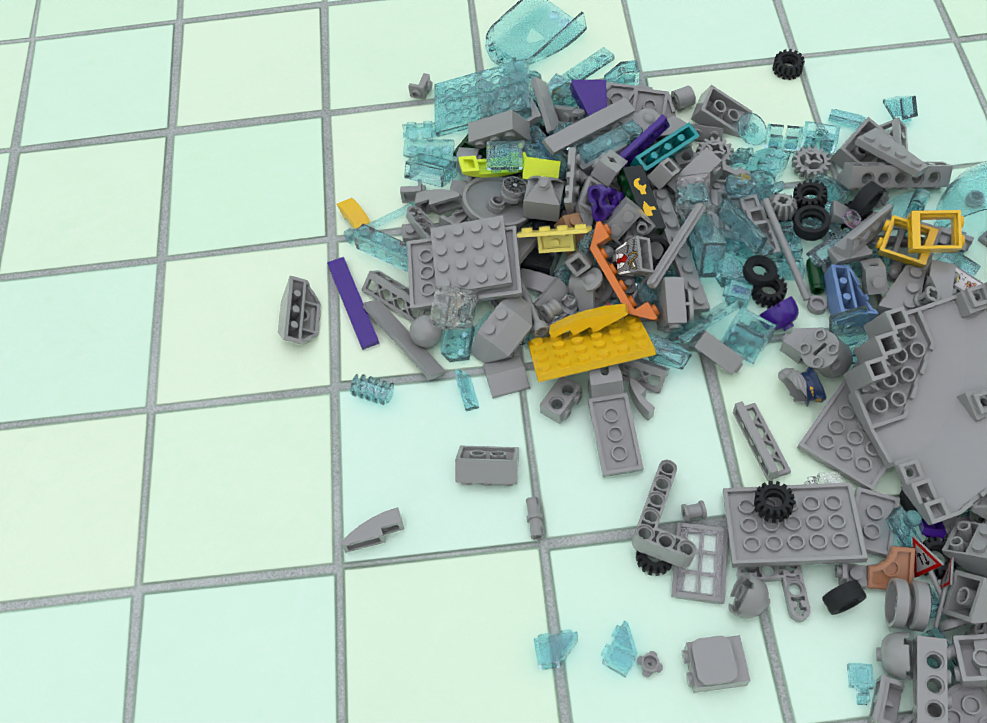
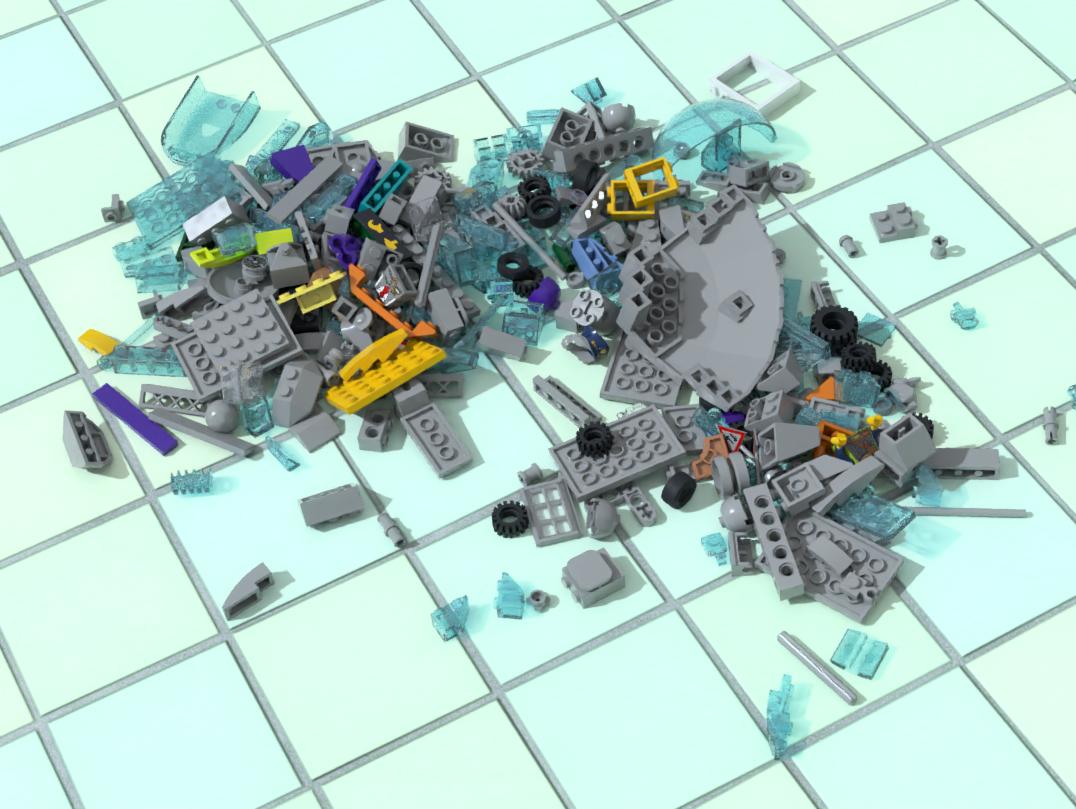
camera: 25 degrees left, 10 degrees down
light grey slope [628,377,655,421] -> none
light grey beam [632,459,697,568] -> none
light grey piece [670,85,696,110] -> none
clear light blue plate [674,182,709,204] -> none
clear light blue piece [730,148,754,168] -> none
clear light blue dish [737,112,767,146] -> none
black tyre [772,49,805,80] -> none
light grey wing [855,128,929,178] -> none
light grey bush [913,286,941,308] -> none
none -> light grey cylinder [601,103,636,134]

